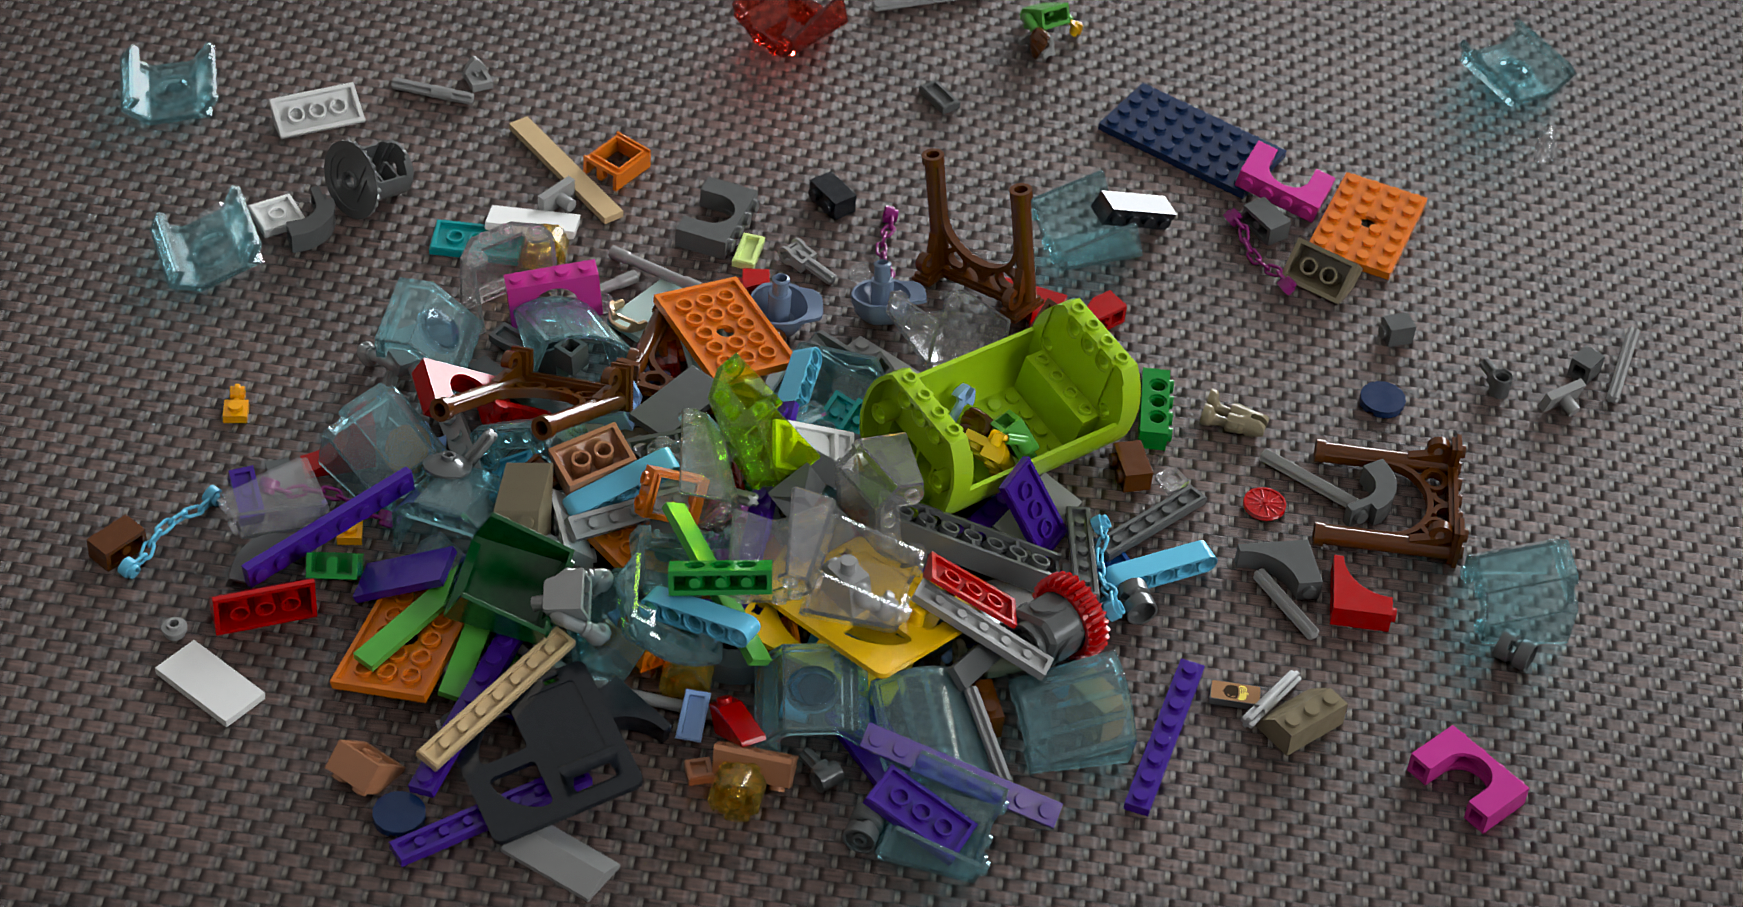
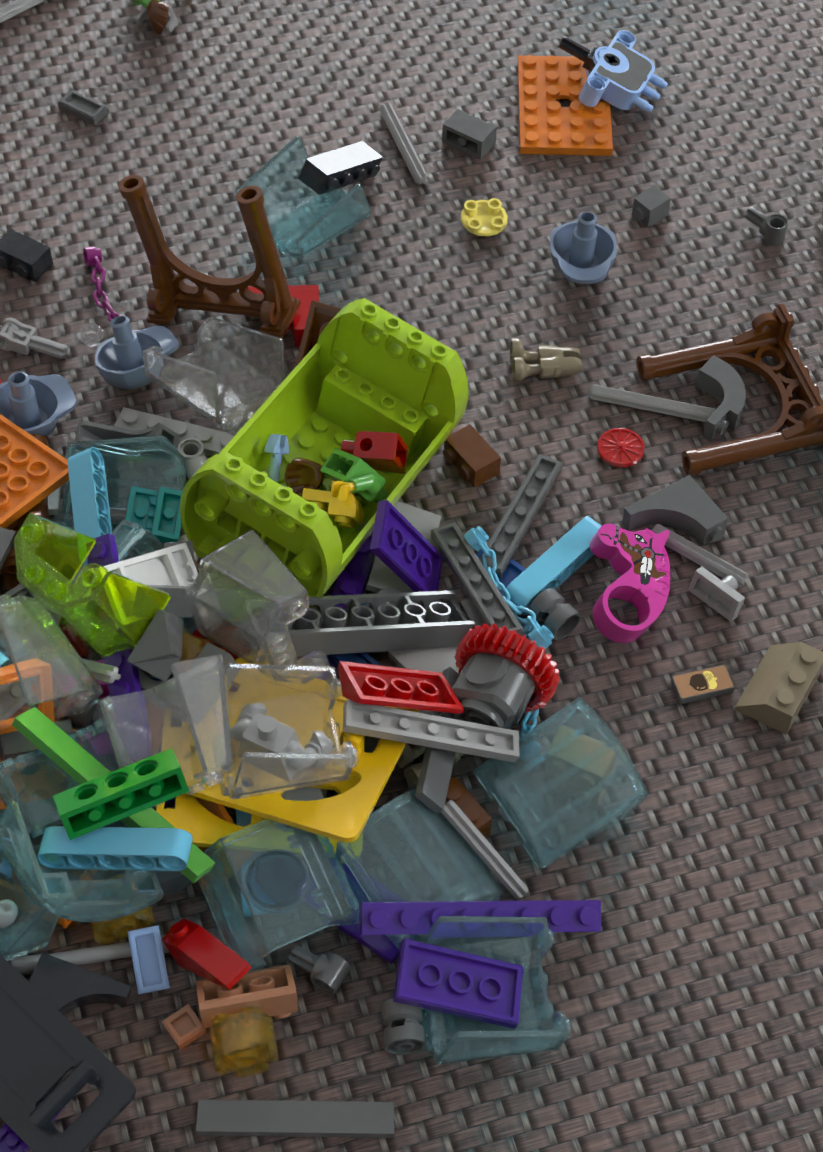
camera: 20 degrees left, 10 degrees up
red slope [1087,290,1127,330] -> none
dark blue plate [1098,83,1287,199] -> none
dark purple plate [1123,658,1205,817] -> none
green brick [1138,367,1174,451] -> none
clear plate [1155,466,1189,495] -> none
magenta piece [1223,208,1297,296] -> none
dark pink arch [1235,141,1336,223] -> none
light grey axle [1241,670,1301,729] -> none
dark tan slope [1282,237,1363,305] -> none
red arch [1330,555,1397,632] -> none
dark blue tile [1359,381,1406,418] -> none
none -> dark grey tile [196,1099,394,1138]
none -> red torso [341,431,409,474]
none -> light grey axle [380,102,428,185]
none -> light yellow dish [461,198,508,237]
none -> sand blue piece [550,212,617,284]
none -> light blue piece [559,30,668,112]
none -> dark pink animal [589,524,670,643]
none -> light grey tile [688,566,745,622]

